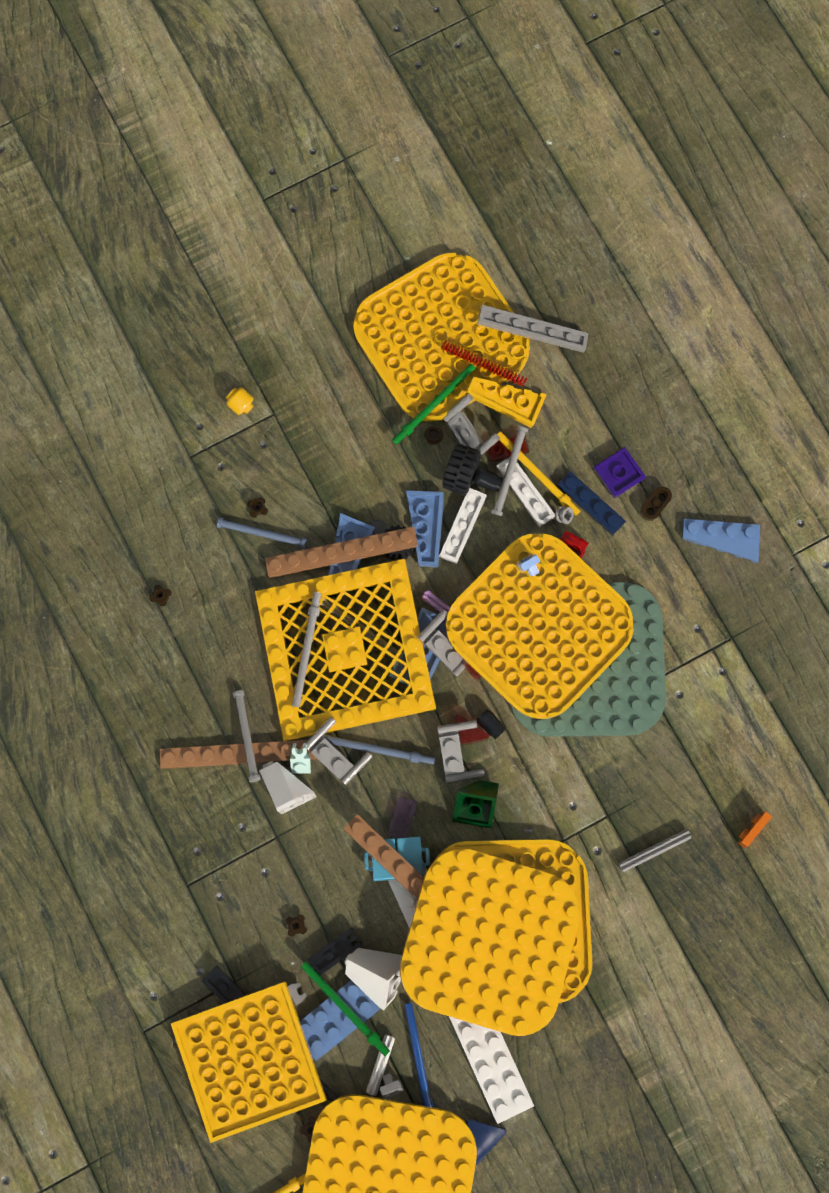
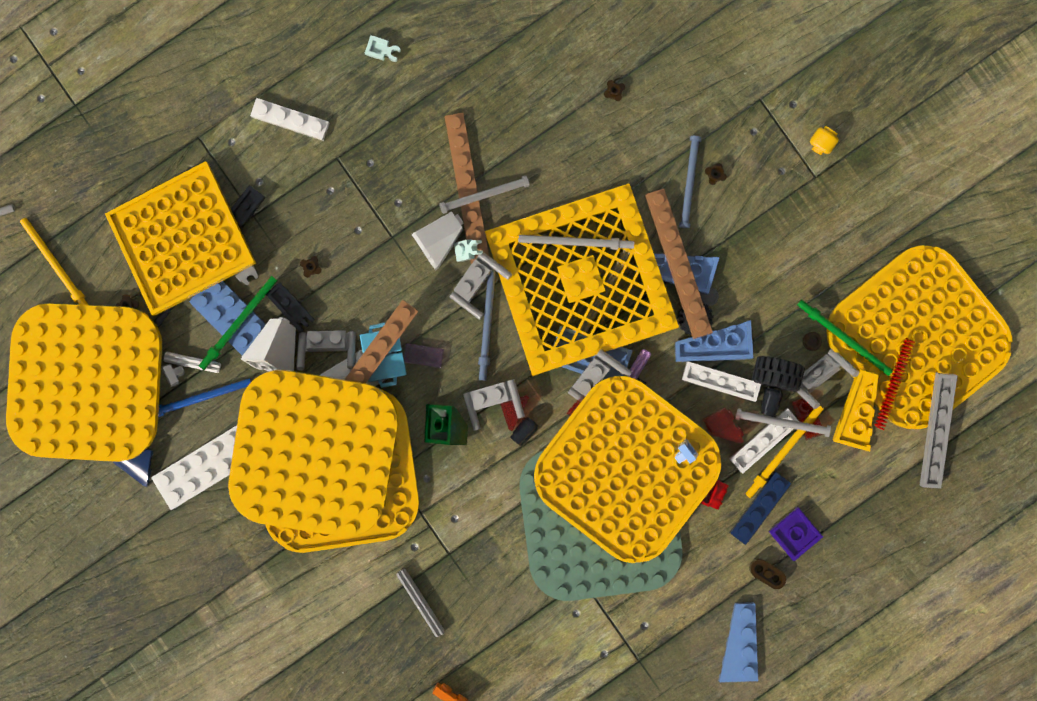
camera: 75 degrees right, 10 degrees up
light grey bush [555,506,574,524] -> none
none -> white plate [250,98,330,141]
none -> light grey plate [297,330,356,370]
none -> light aqua plate [365,35,401,62]
none -> clear red slope [702,408,744,443]

